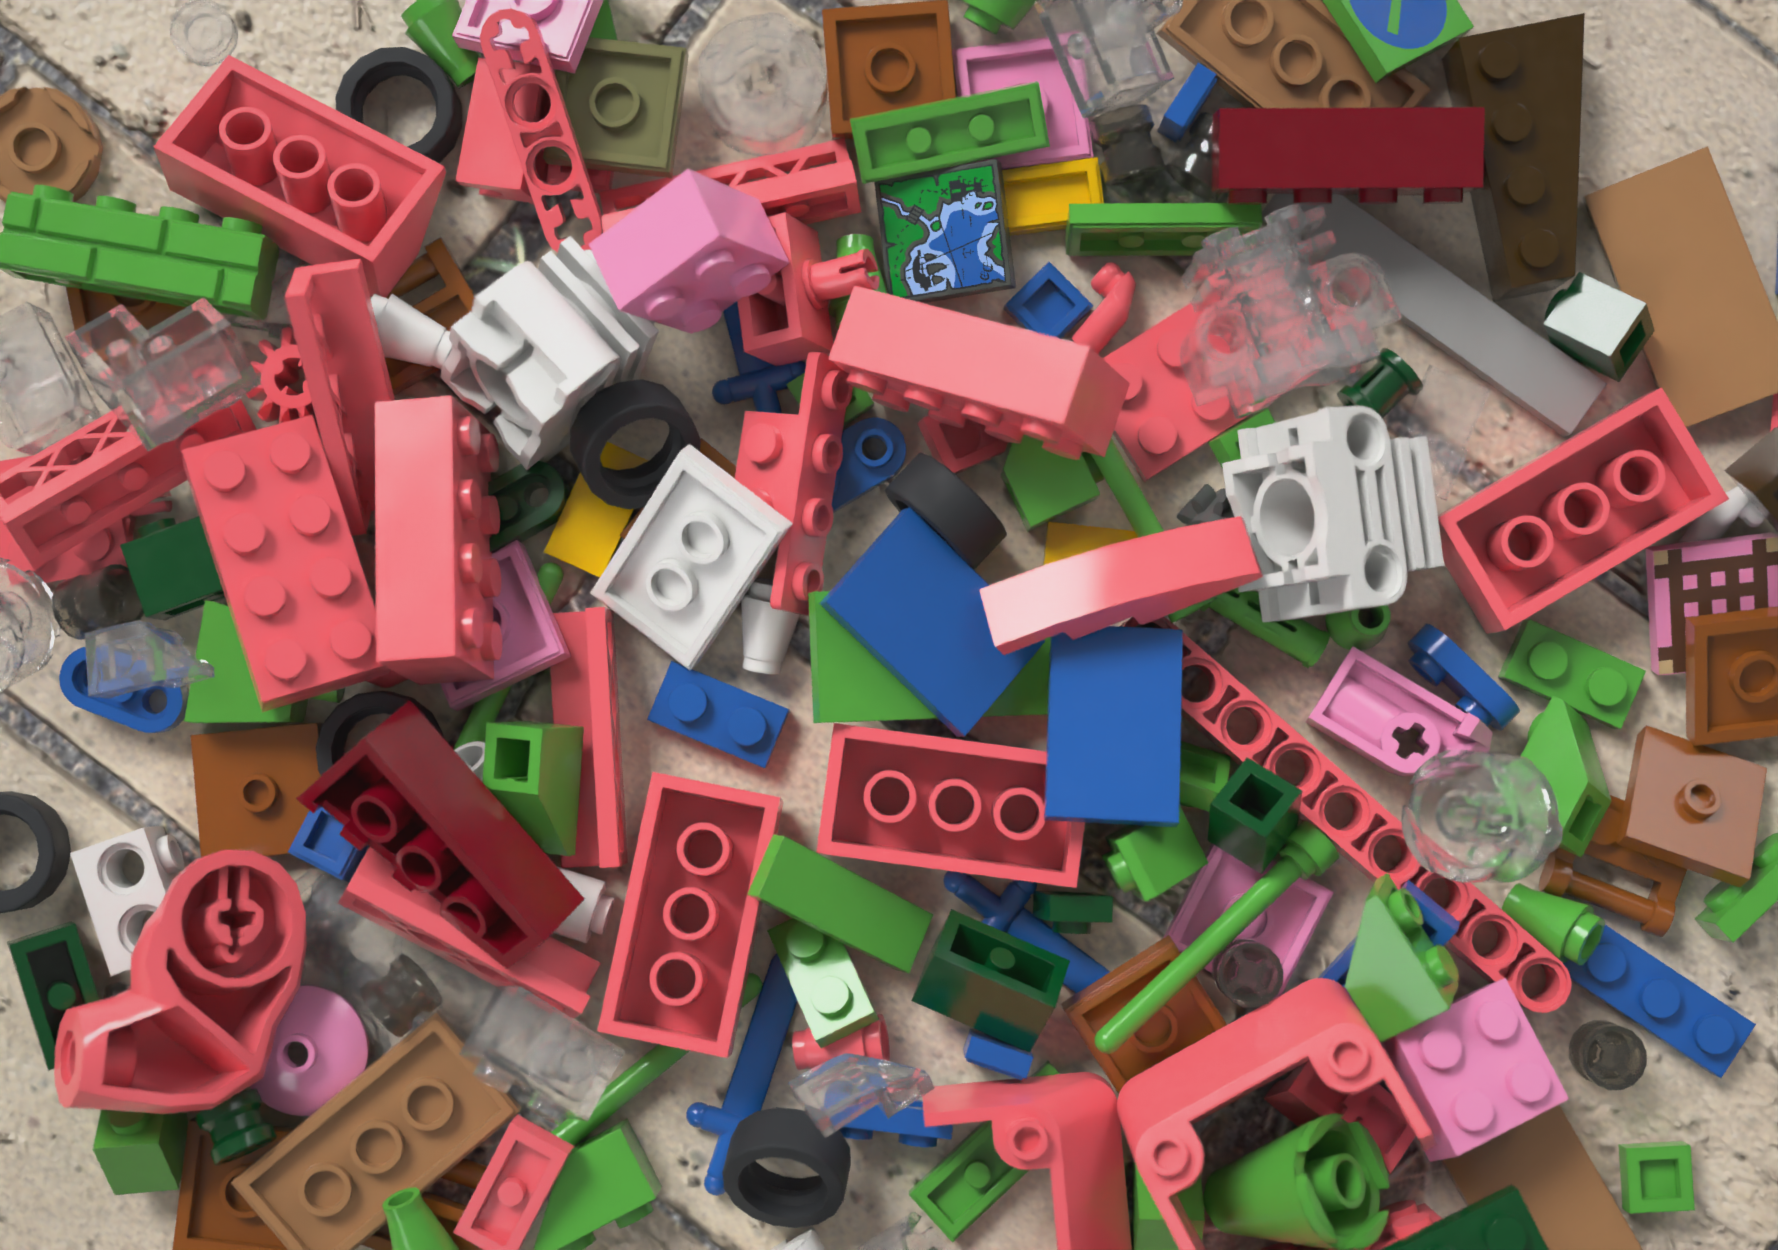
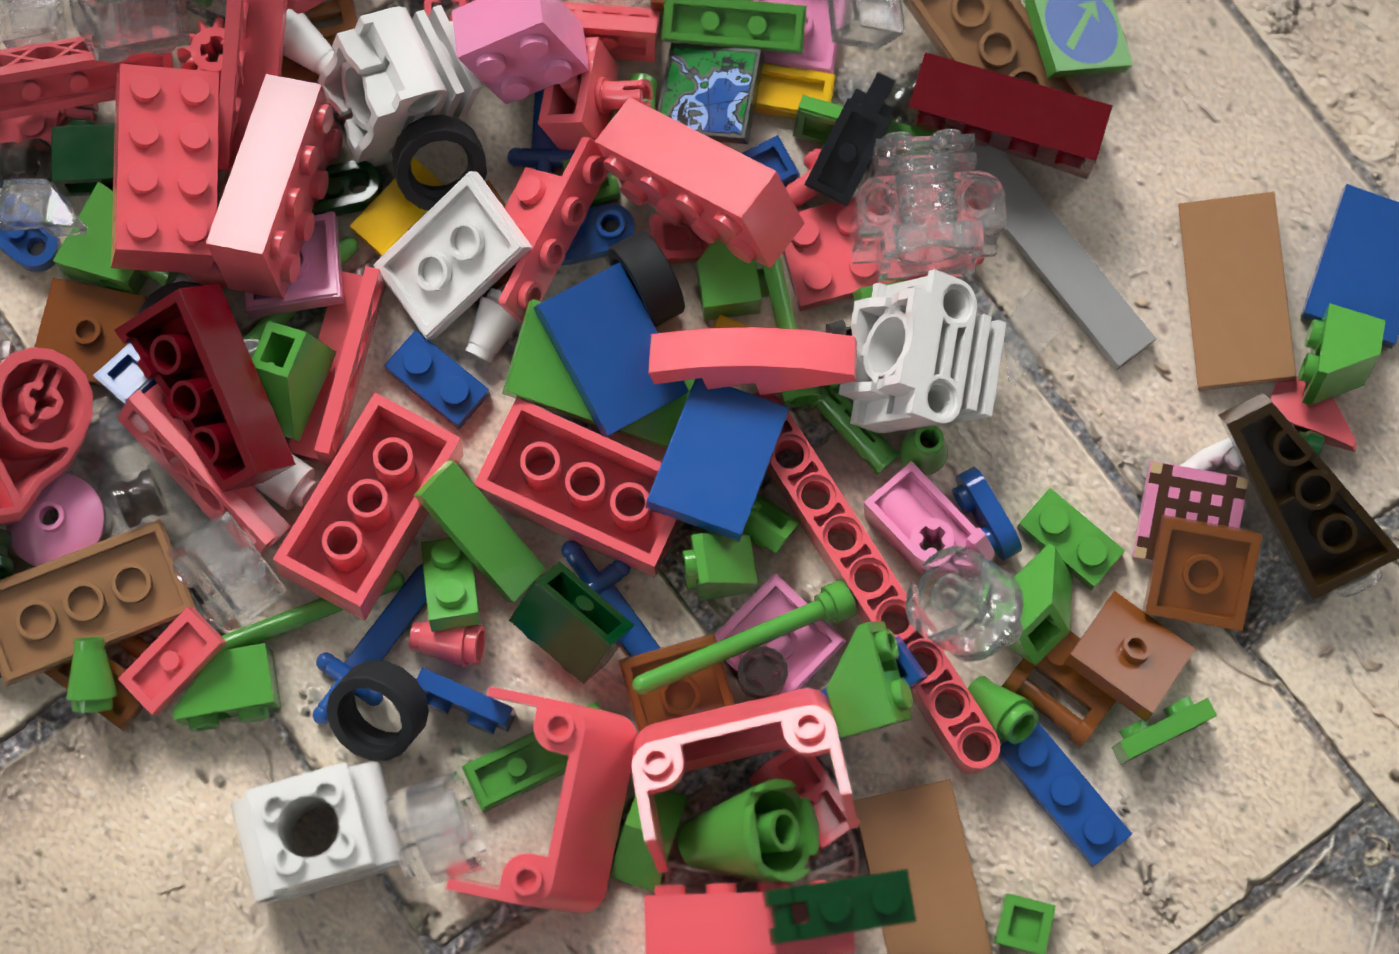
camera: 10 degrees right, 10 degrees down
clear slope [788,1053,935,1138] -> none
blue tile [963,1029,1033,1080] -> none
dark green plate [1033,891,1113,934] -> none
clear smoke wheel [1089,104,1166,187] -> none
blue tile [1157,63,1218,143] -> none
dark green brick [1207,757,1302,874] -> none
dark green bush [1337,348,1423,420] -> none
bright pink brick [1377,978,1569,1162] -> none
coral brick [1438,387,1729,634] -> none
dark brown wedge [1442,13,1585,302] -> none
brick [1544,272,1655,382] -> none
clear smoke wheel [1569,1020,1647,1090] -> none
none -> black hinge [804,71,896,207]

